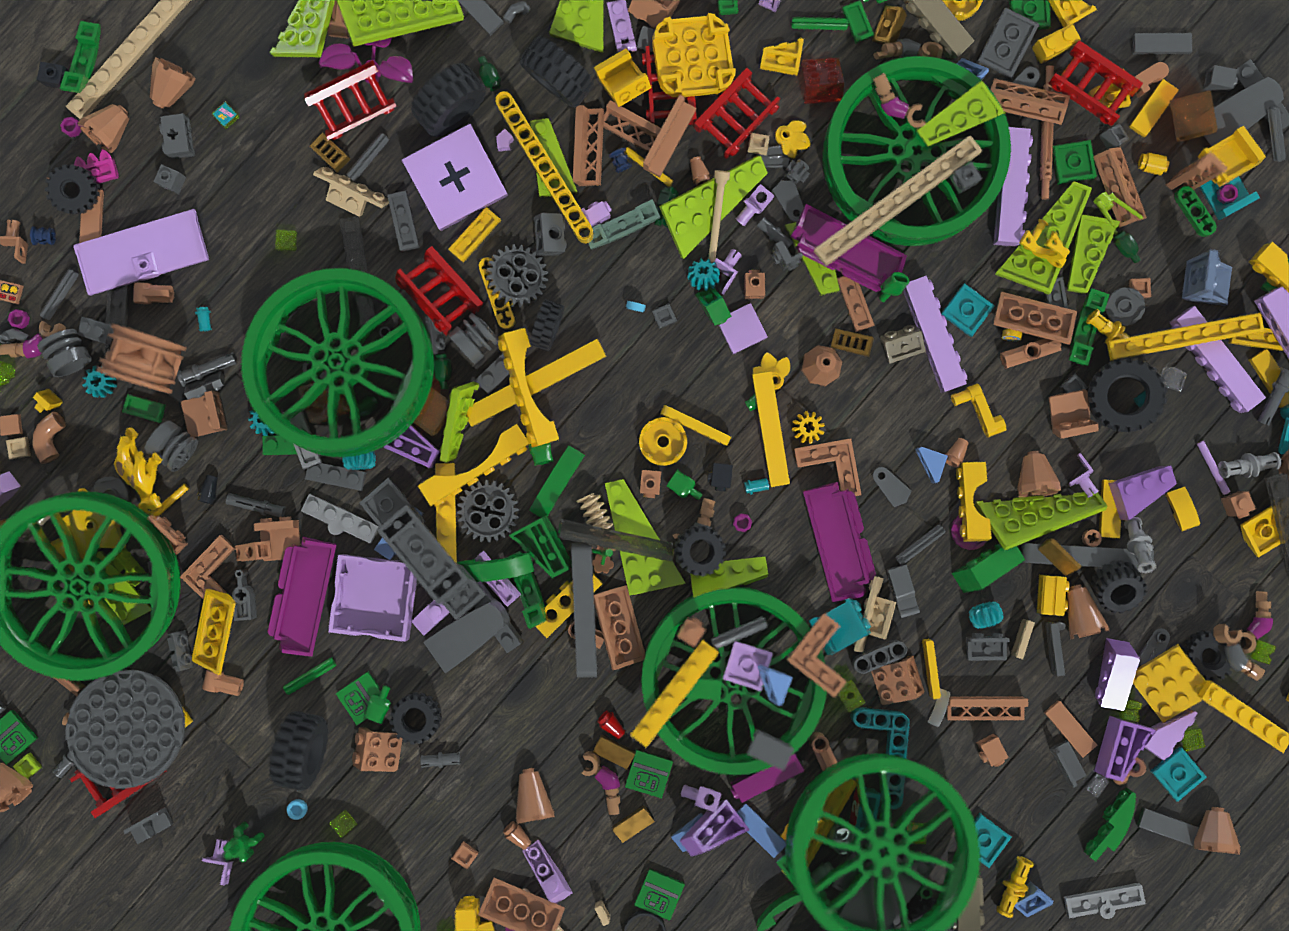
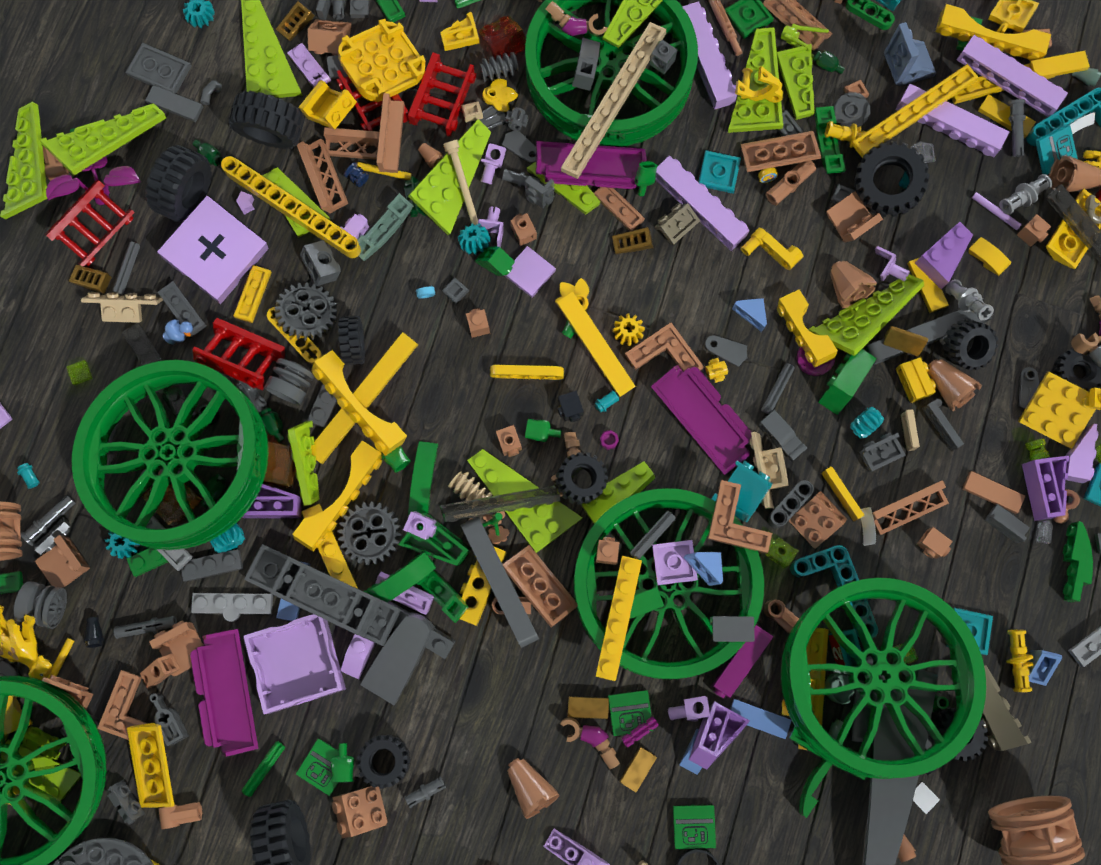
camera: 30 degrees left, 10 degrees down
nougat cone [503,821,531,850] -> none
red cone [597,710,626,739] -> none
yellow plate [639,417,687,466] -> none
nougat cone [801,345,842,386] -> none
nougat cone [945,438,969,468] -> none
nougat bush [1081,529,1102,547] -> none
wedge [1095,638,1140,711] -> none
none -> medium blue animal [163,320,193,344]
none -> lavender brick [403,511,437,540]
none -> nougat brick [466,309,490,338]
none -> dark grey piece [479,52,519,82]
none -> dark grey slope [572,38,600,91]
none -> magenta axle [622,717,658,747]
none -> yellow gear [705,358,728,383]

